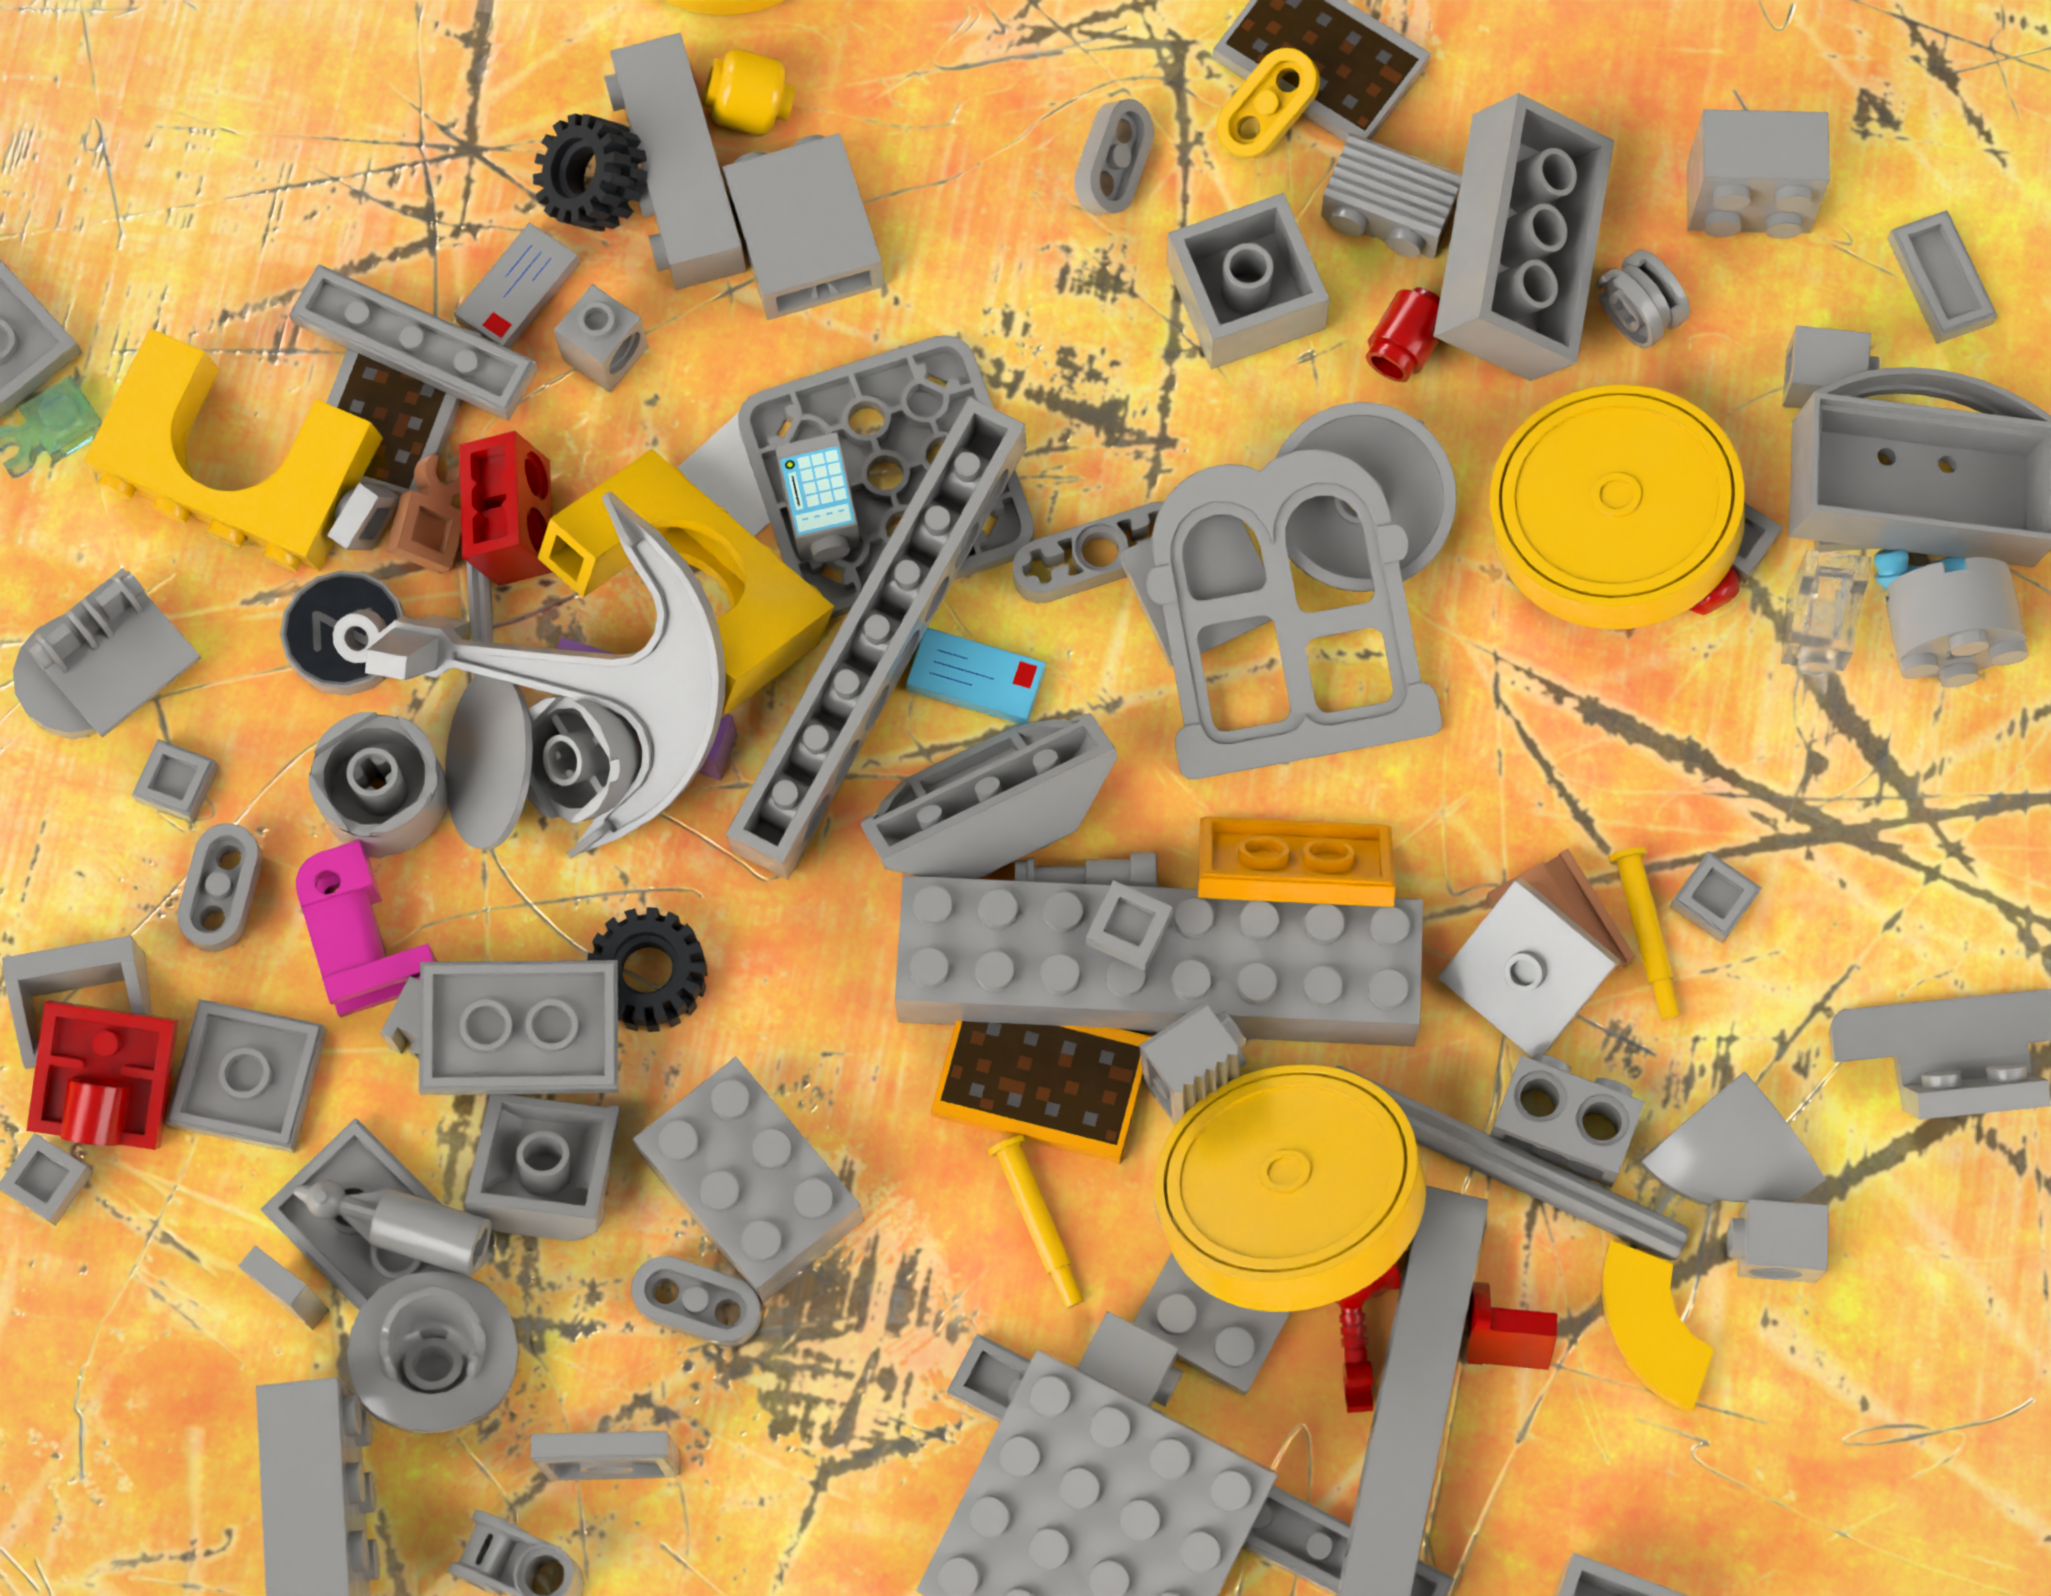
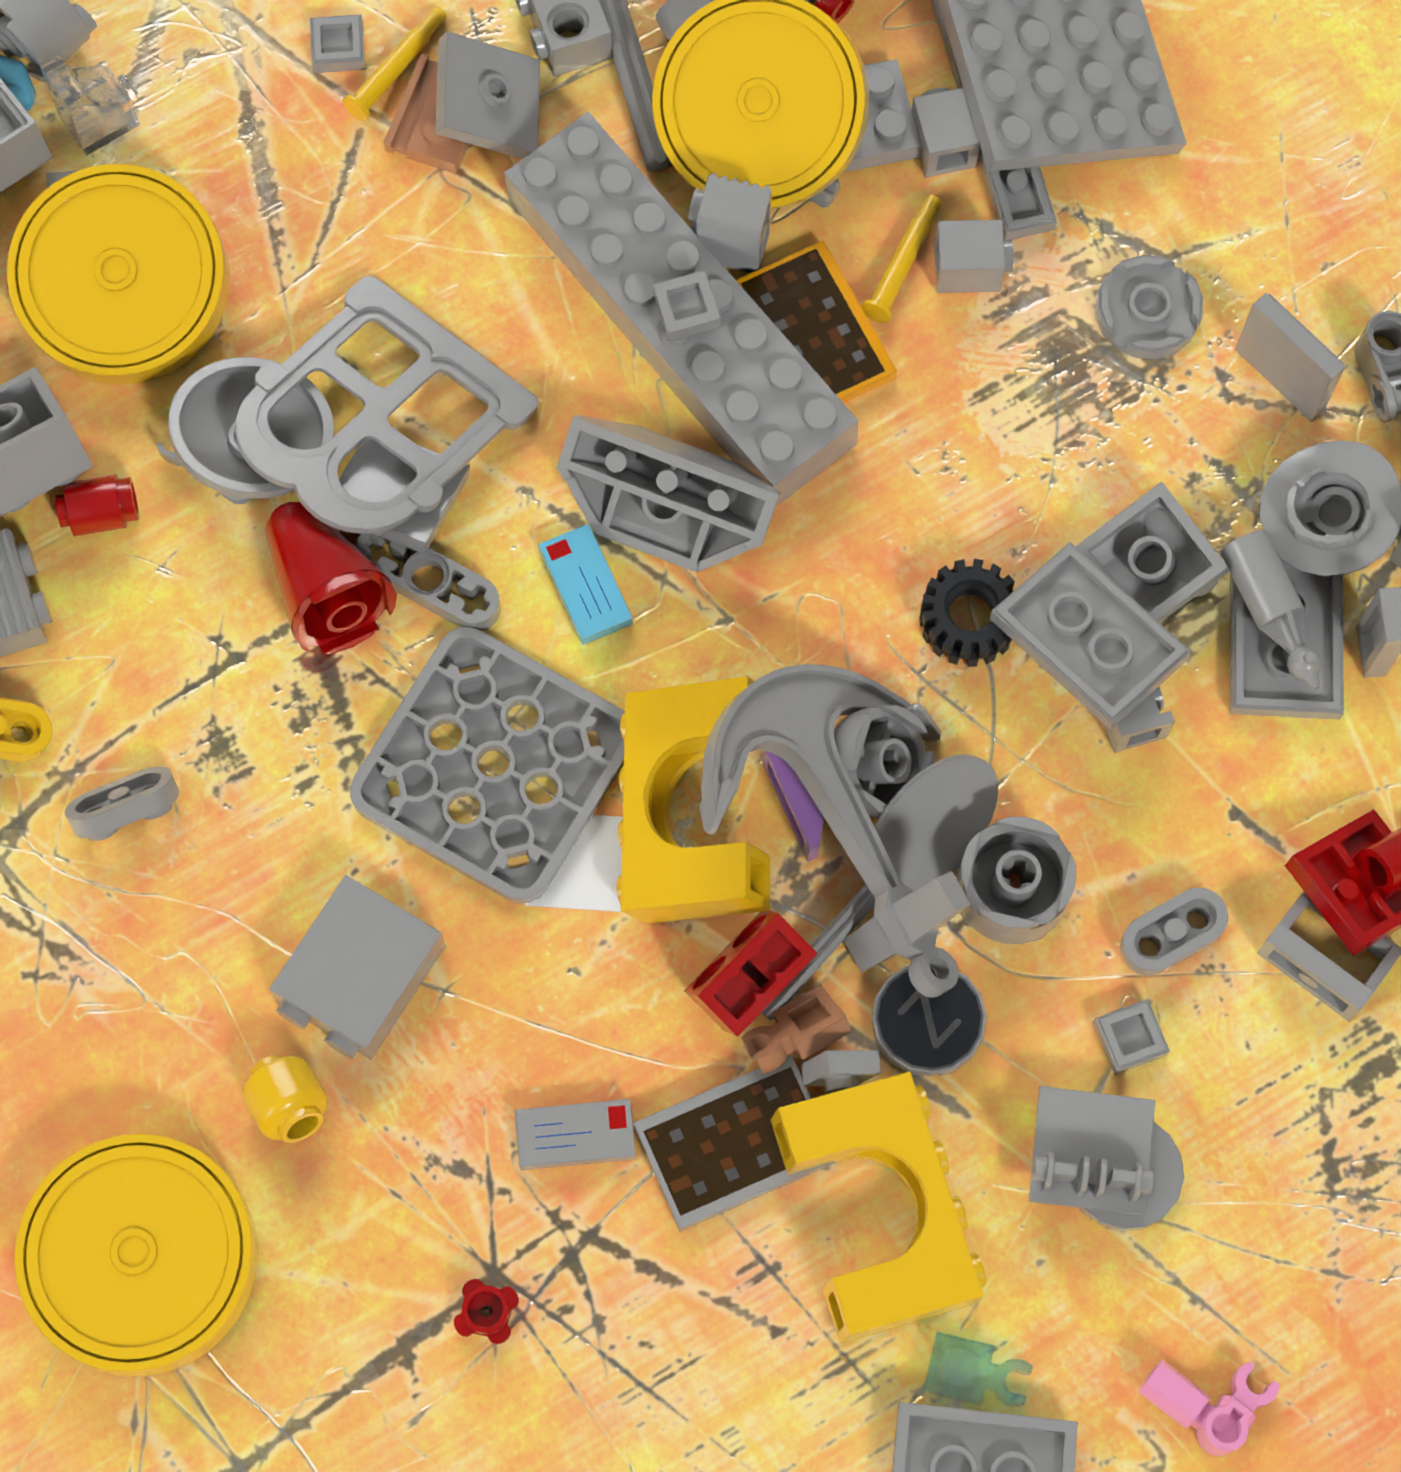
camera: 135 degrees left, 0 degrees up
light grey tile [165,999,328,1154] -> none
light grey tile [289,264,538,421] -> none
dark pink piece [296,840,438,1018] -> none
black tyre [533,113,647,231] -> none
light grey brick [554,284,648,393] -> none
light grey brick [604,32,746,290] -> none
light grey plate [631,1256,762,1347] -> none
light grey brick [633,1056,864,1303] -> none
light grey brick [726,397,1027,880] -> none
slope [775,432,861,562] -> none
light grey piece [1015,852,1157,887] -> none
light grey brick [1167,193,1329,369] -> none
light orange tile [1198,816,1395,907] -> none
none -> red cone [265,502,397,654]
none -> red plate [454,1279,519,1345]
none -> light grey brick [934,220,1014,293]
none -> light grey tile [1095,255,1203,360]

